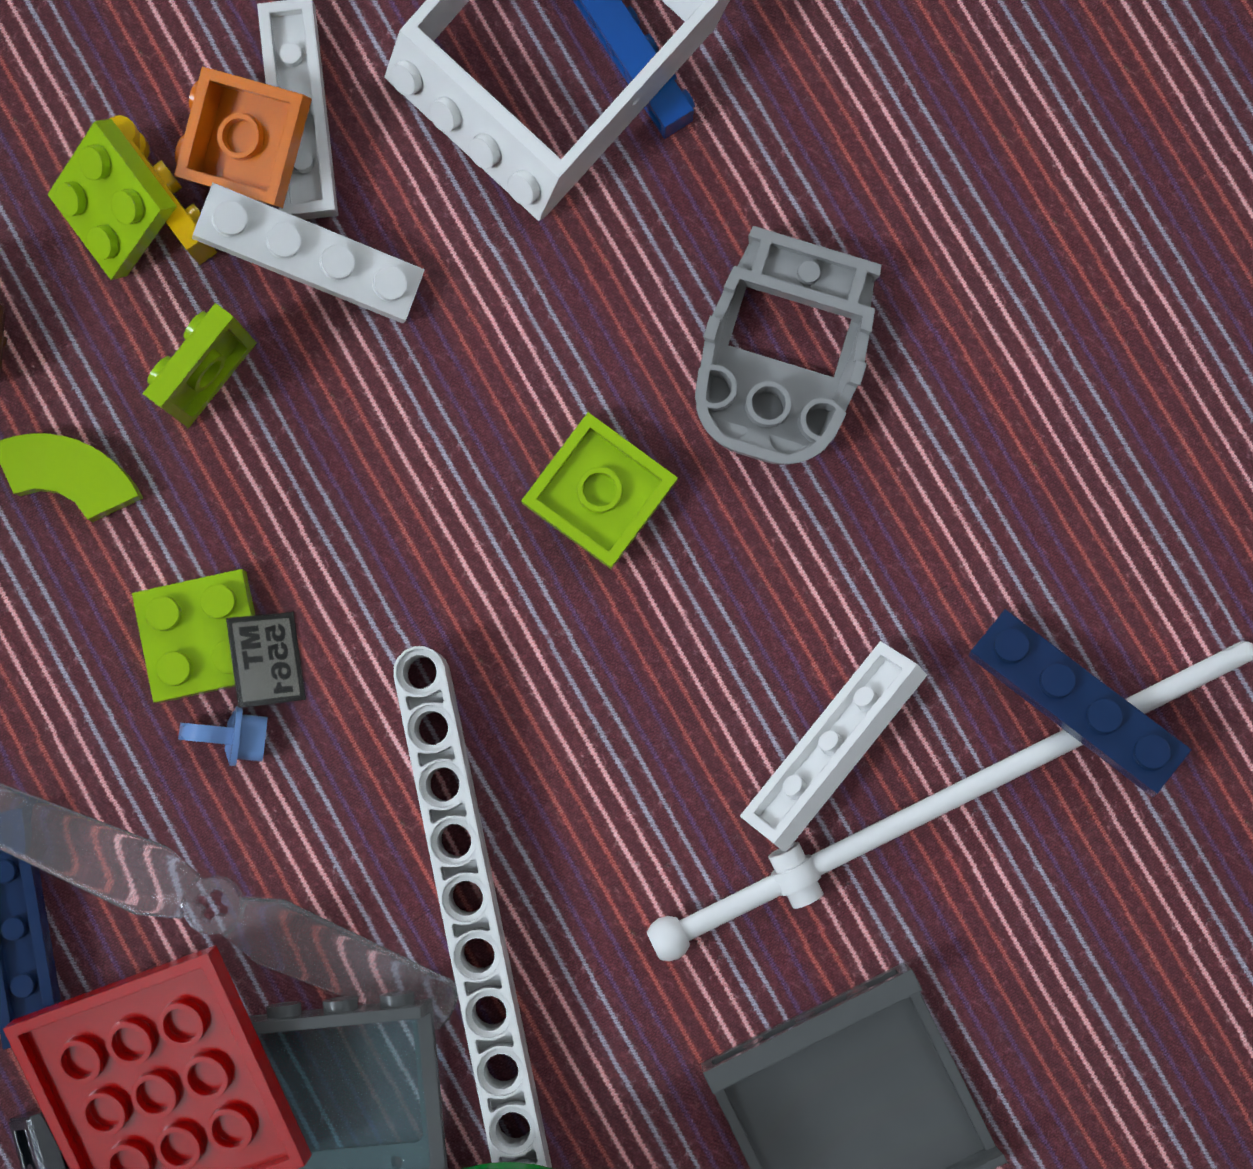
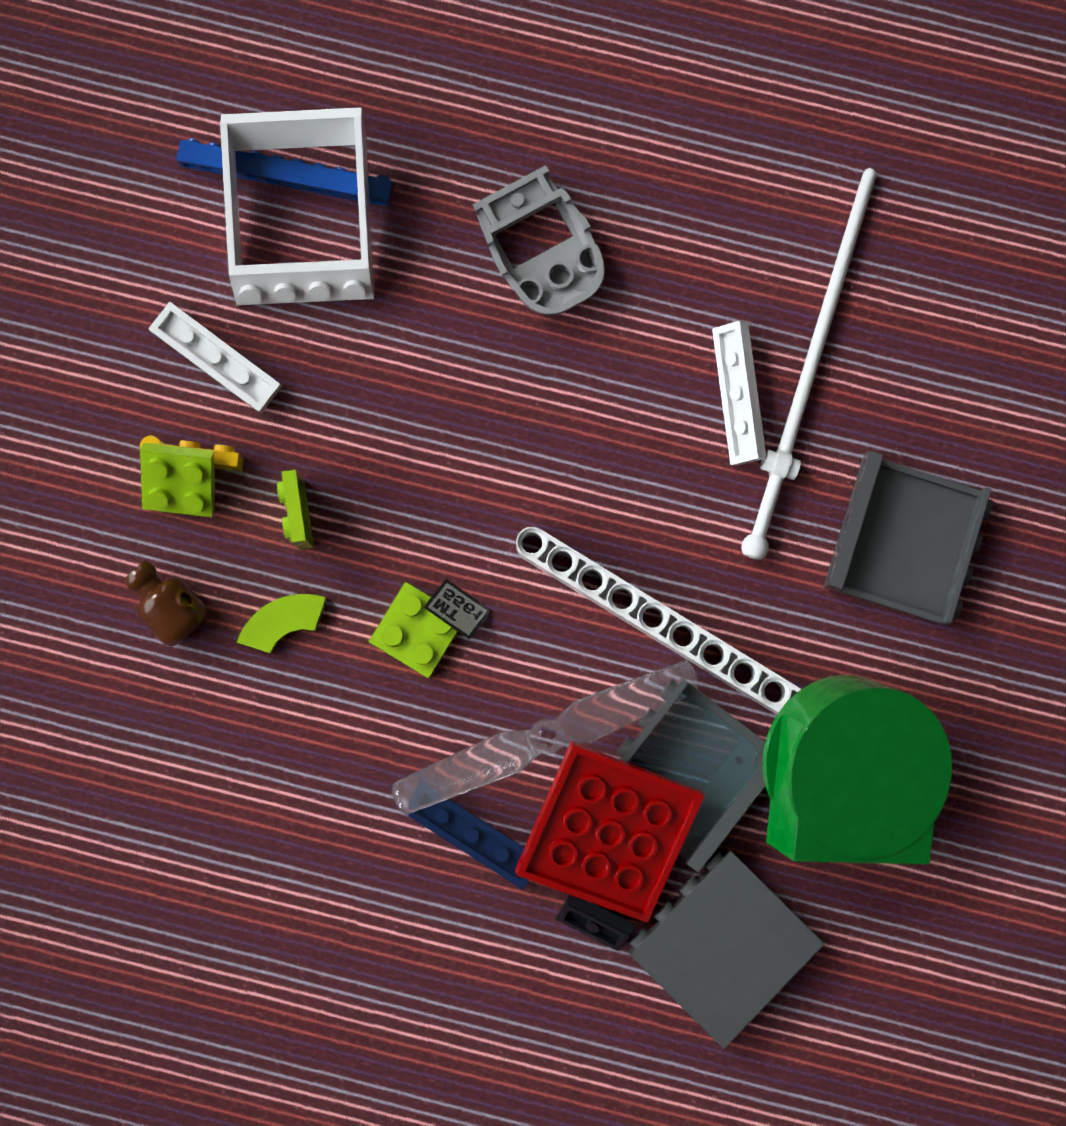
camera: 50 degrees left, 0 degrees up
orange plate [174,66,312,208] -> none
medium blue piece [178,706,267,766] -> none
white plate [192,183,425,323] -> none
lime plate [521,412,678,570] -> none
dark blue plate [968,609,1192,798] -> none

